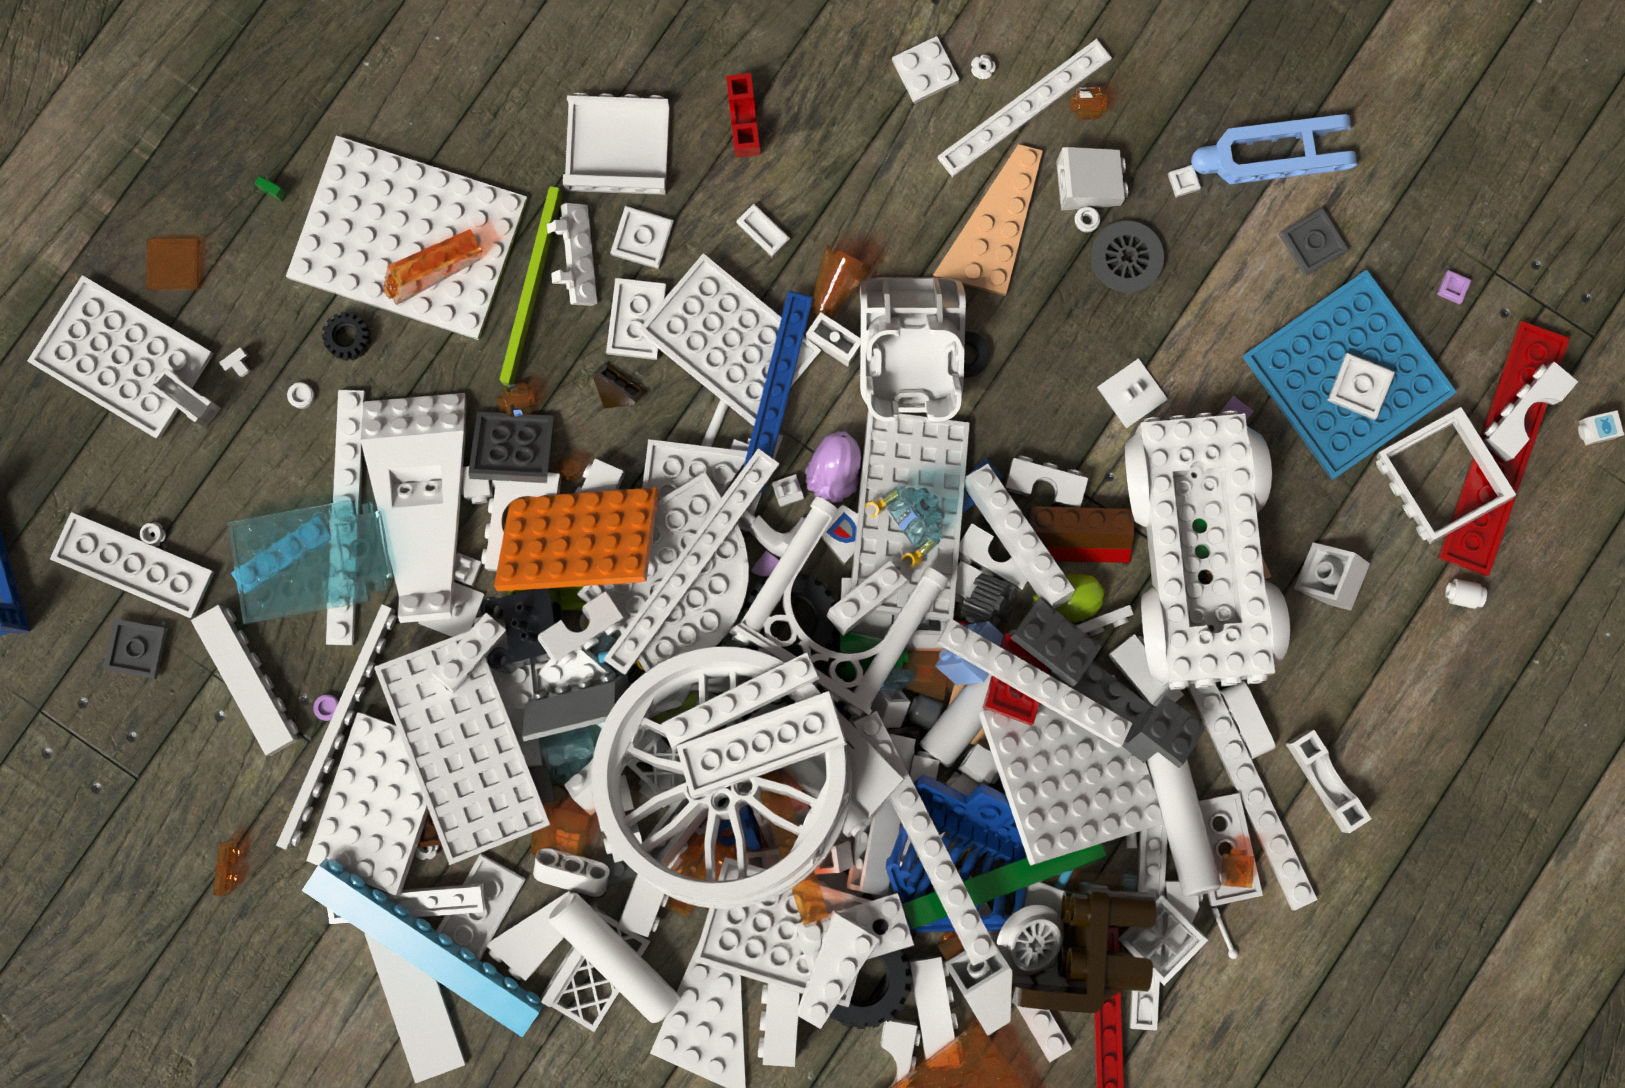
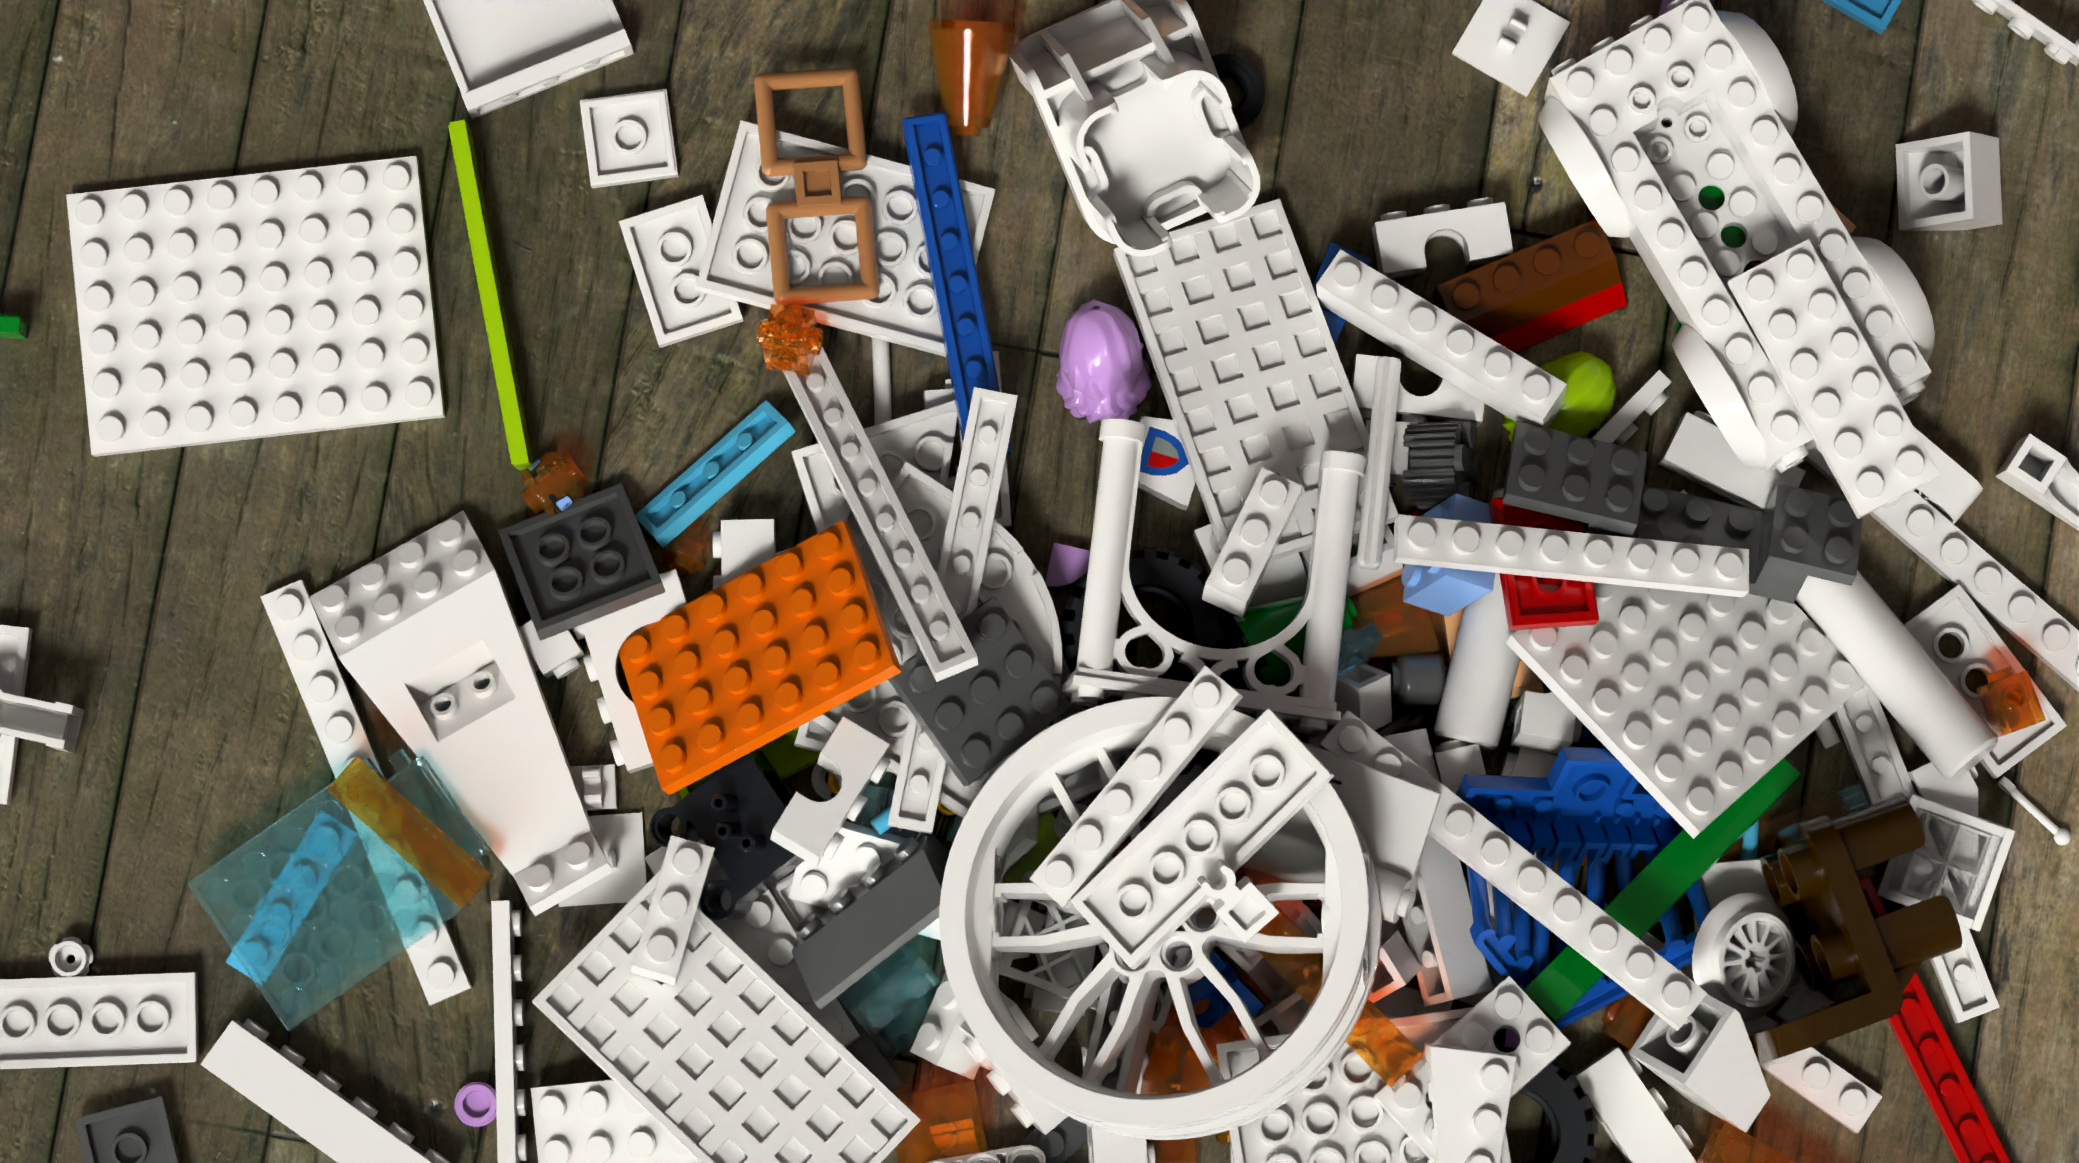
camera: 30 degrees left, 0 degrees up
white tile [219,348,251,377] -> none
white tile [287,382,315,409] -> none
black tyre [322,312,372,361] -> none
clear orange slope [383,229,482,305] -> none
white hinge [547,203,597,306] -> none
dark brown slope [593,362,647,408] -> none
white tile [736,204,790,258] -> none
white animal [741,510,805,557] -> none
white tile [772,474,804,508] -> none
white brick [806,312,861,367] -> none
clear light blue torso [865,485,945,568] -> none
none -> clear orange plate [326,756,493,910]
none -> medium azure plate [635,400,796,548]
none -> medium nougat bar [754,68,880,306]
none -> clear orange brick [756,304,823,375]
none -> white plate [761,313,978,682]
none -> dark grey plate [888,596,1072,787]
none -> white plate [1197,859,1279,944]
none -> white axle [1356,356,1401,570]
none -> white plate [1727,239,1940,519]

